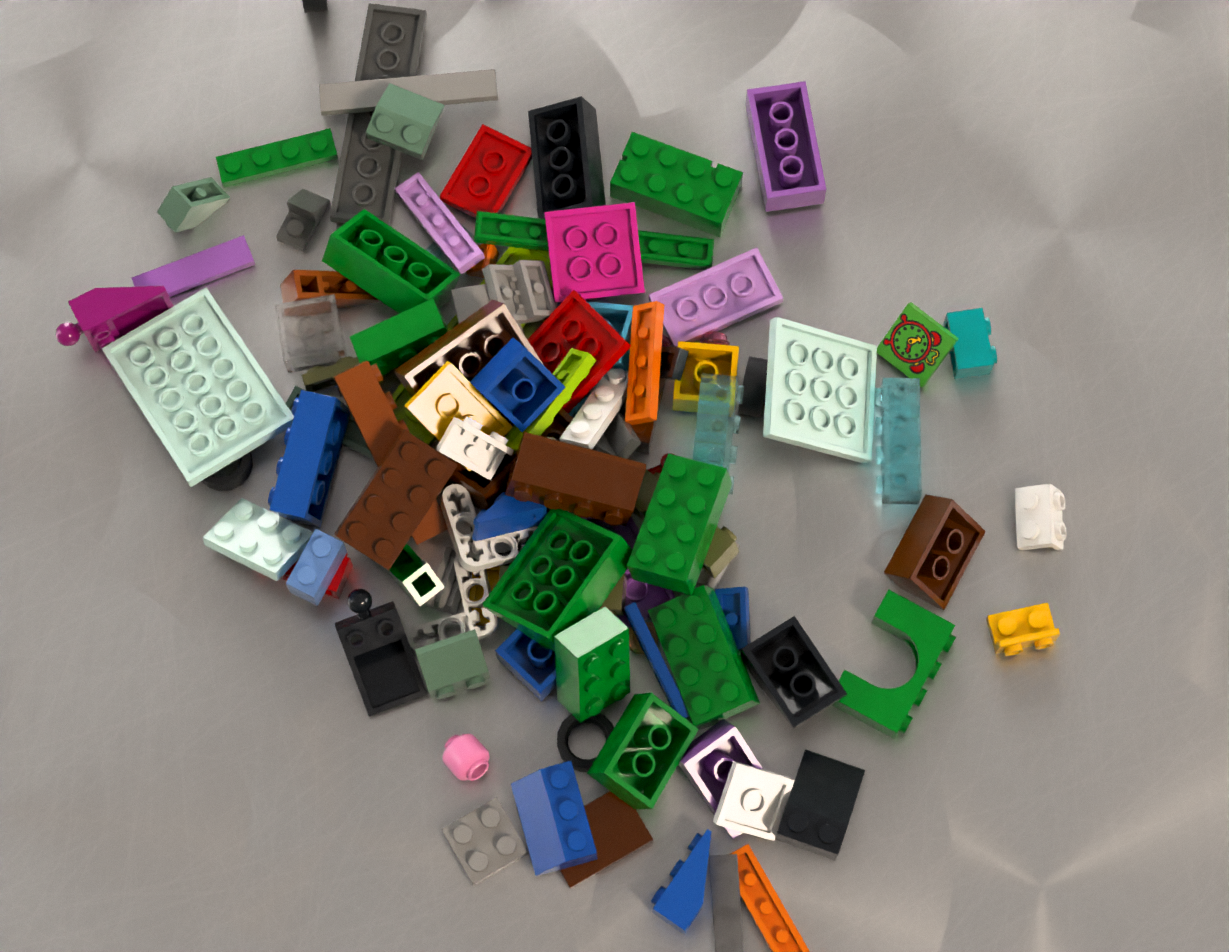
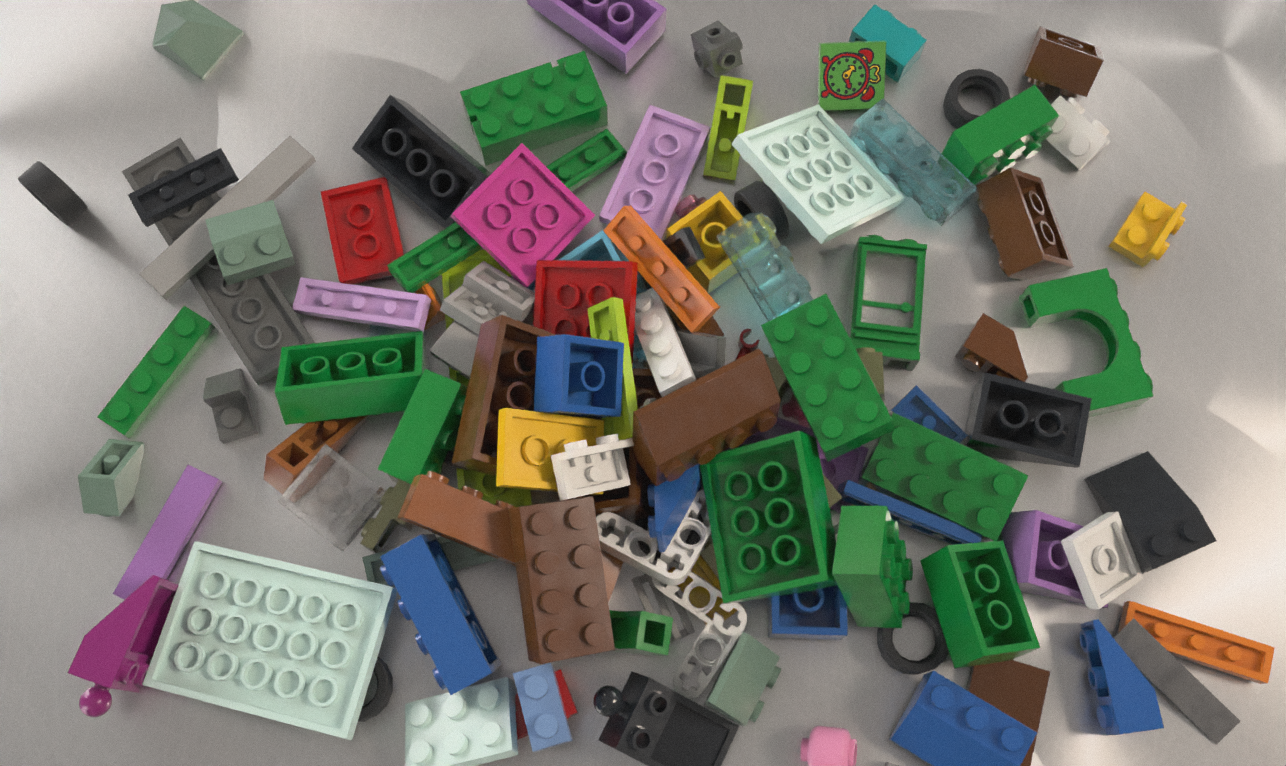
camera: 45 degrees left, 0 degrees up
none -> black plate [128,148,239,227]
none -> dark grey brick [690,20,743,78]
none -> lime slope [703,75,753,180]
none -> green door [847,235,927,371]
none -> green brick [937,85,1059,193]
none -> black tyre [943,69,1010,129]
none -> reddish brown slope [955,313,1028,382]
none -> reddish brown slope [1024,26,1104,98]

